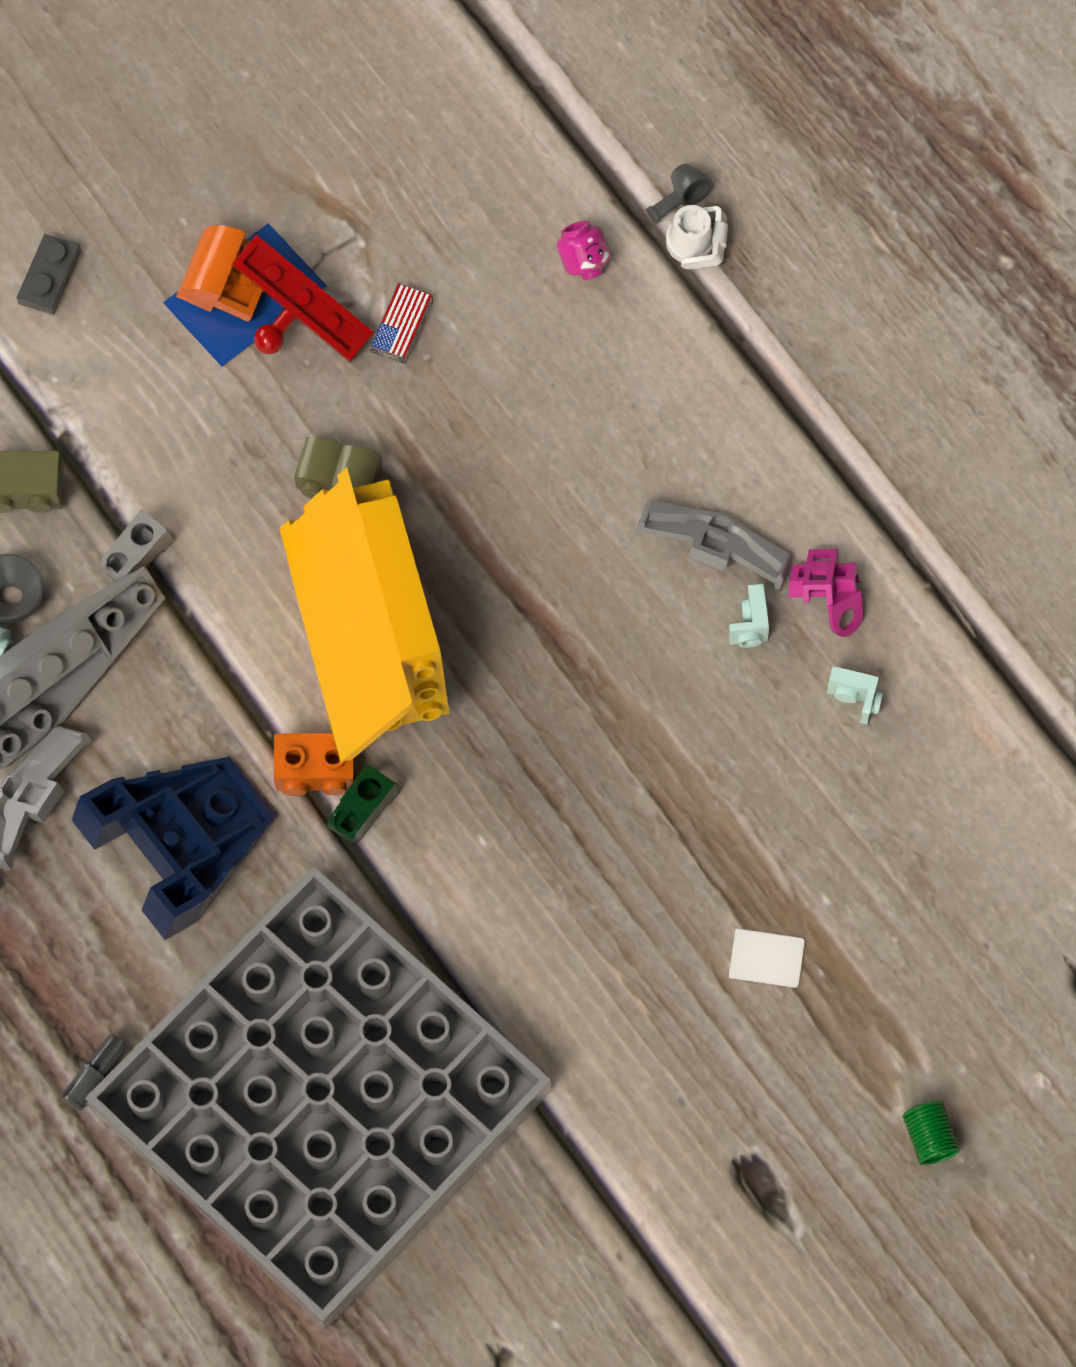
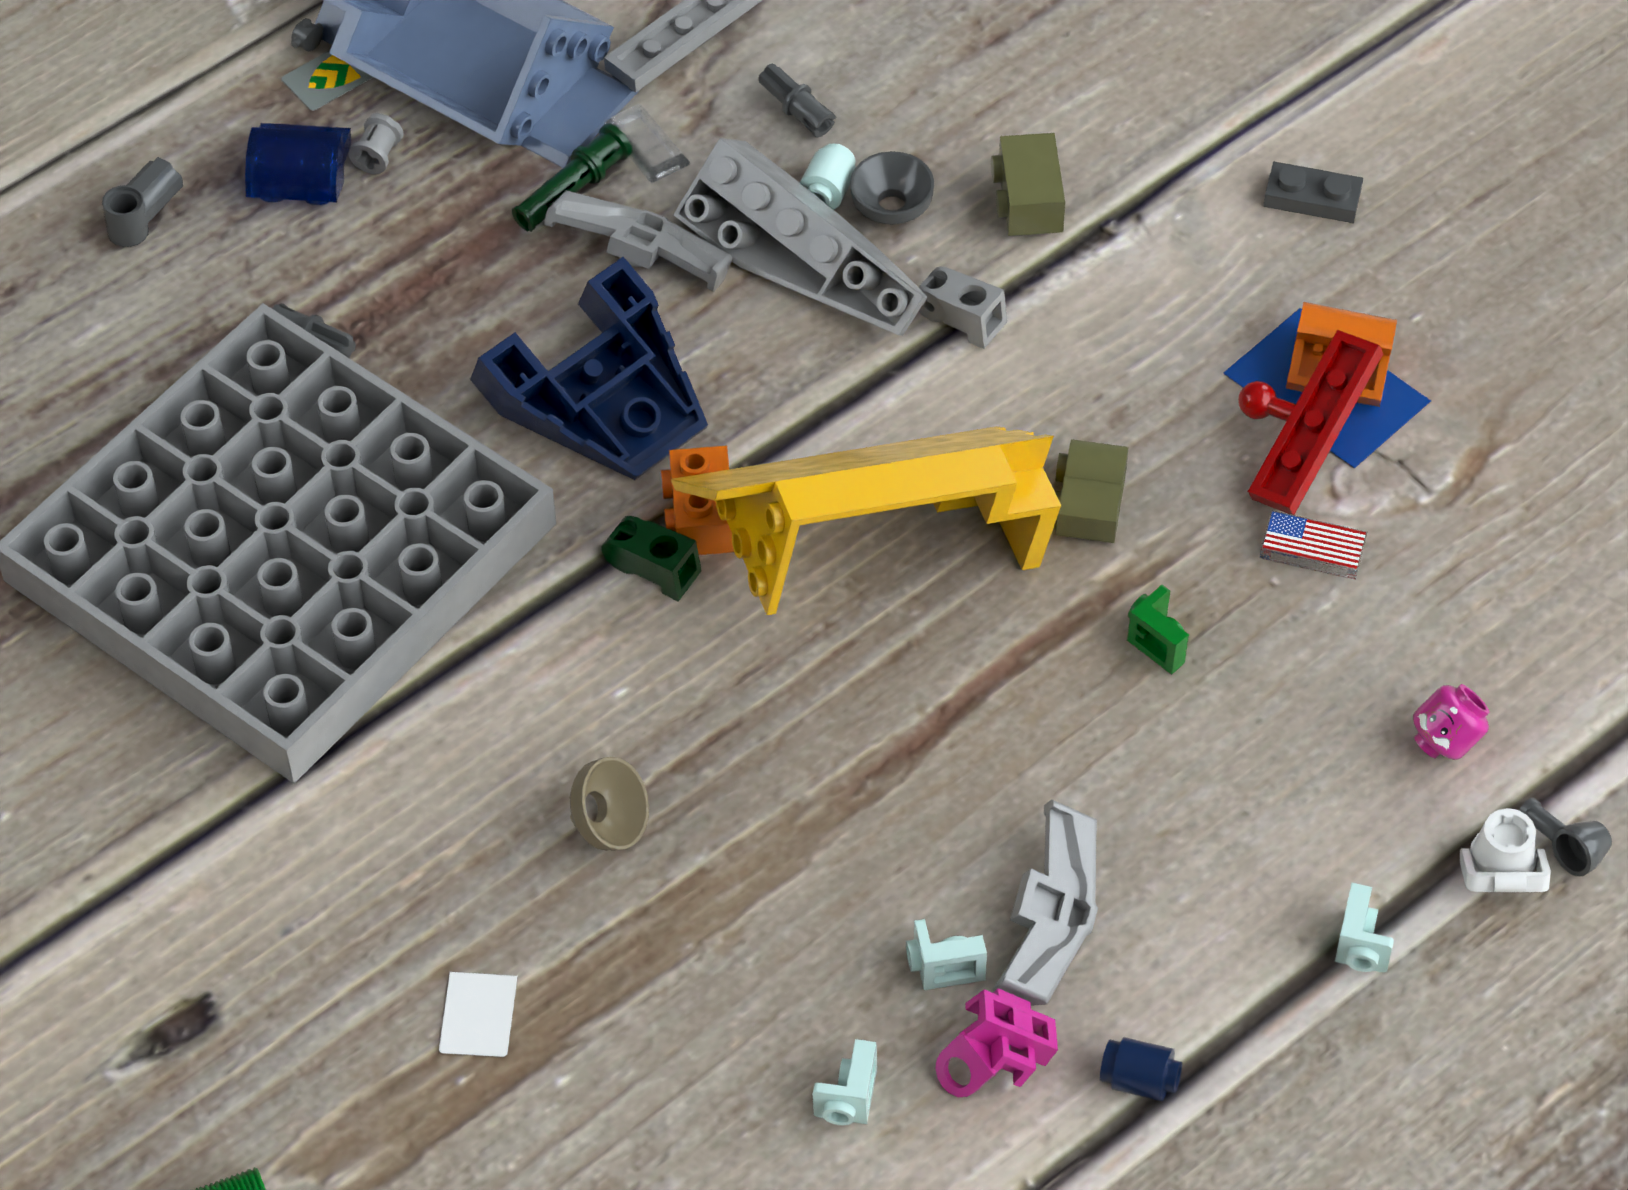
camera: 85 degrees right, 15 degrees down
none -> dark tan piece [569,757,649,851]
none -> dark blue brick [1100,1037,1182,1101]
none -> green bracket [1127,585,1189,675]
none -> light aqua bracket [1335,883,1394,972]

